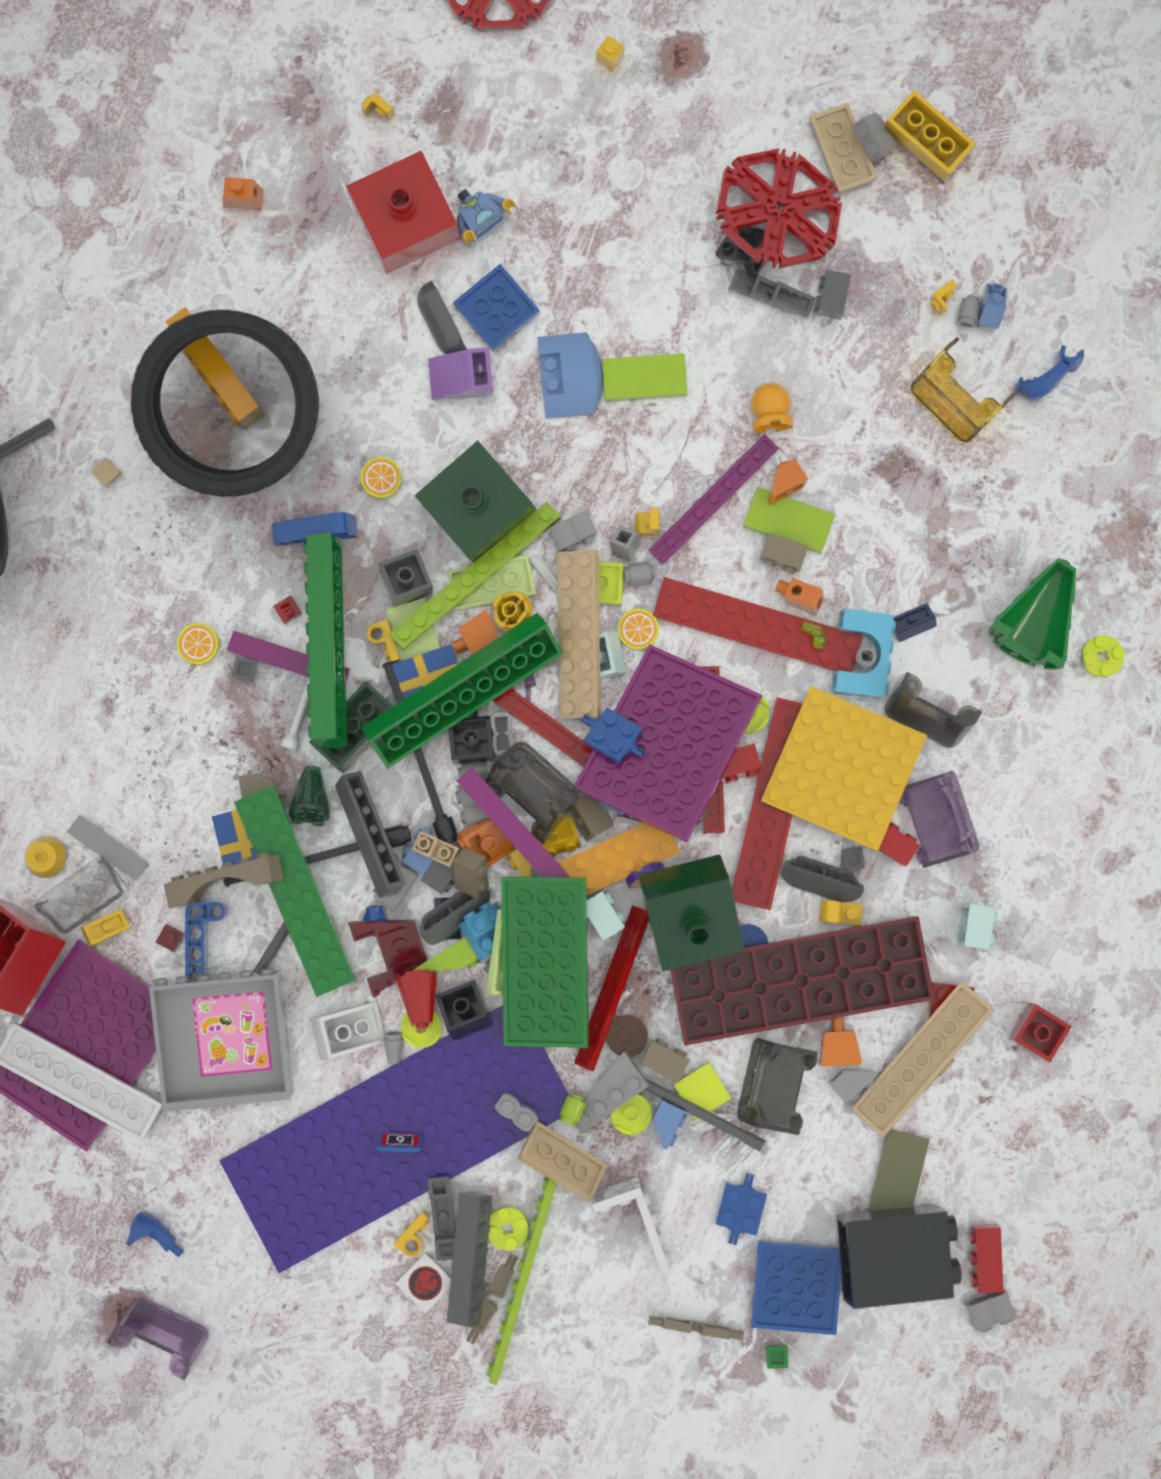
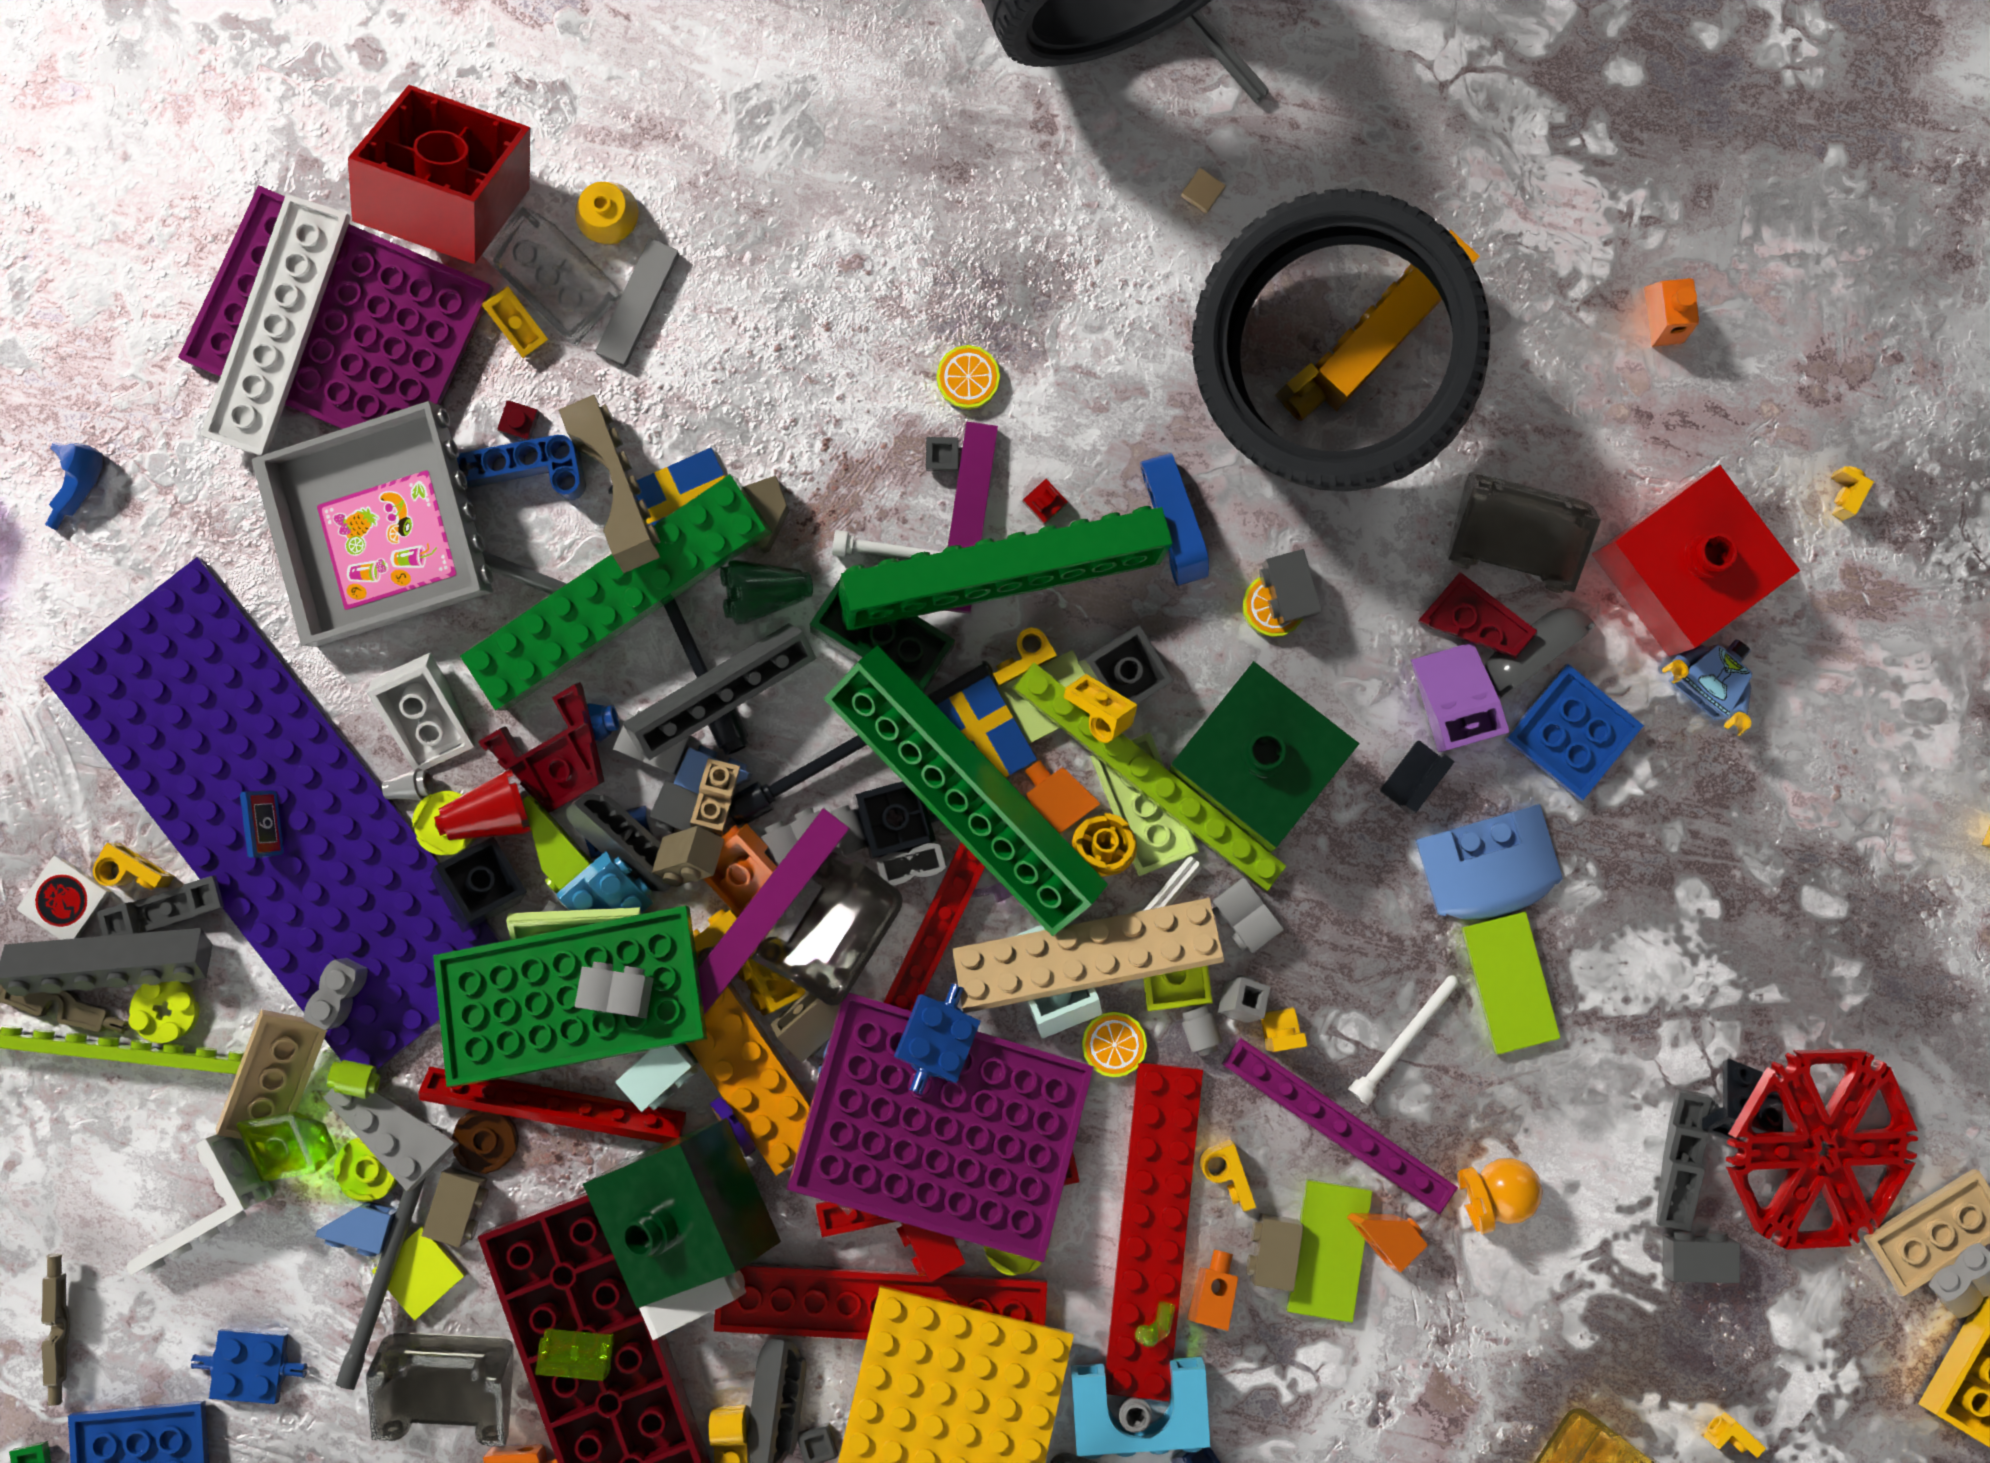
camera: 80 degrees right, 0 degrees up
none -> clear neon green slope [236,1111,337,1182]
none -> clear neon green hinge [535,1329,613,1381]
none -> light grey brick [575,962,654,1018]
none -> white slope [639,1270,746,1340]
none -> yellow plate [1064,674,1137,743]
none -> yellow plate [1199,1140,1256,1211]
none -> dark grey brick [1259,549,1322,626]
none -> plate [1275,363,1326,421]
none -> white piece [1348,975,1459,1106]
none -> black panel [1380,741,1455,814]
none -> dark red wing [1418,572,1537,658]
none -> clear smoke windscreen [1447,472,1601,593]

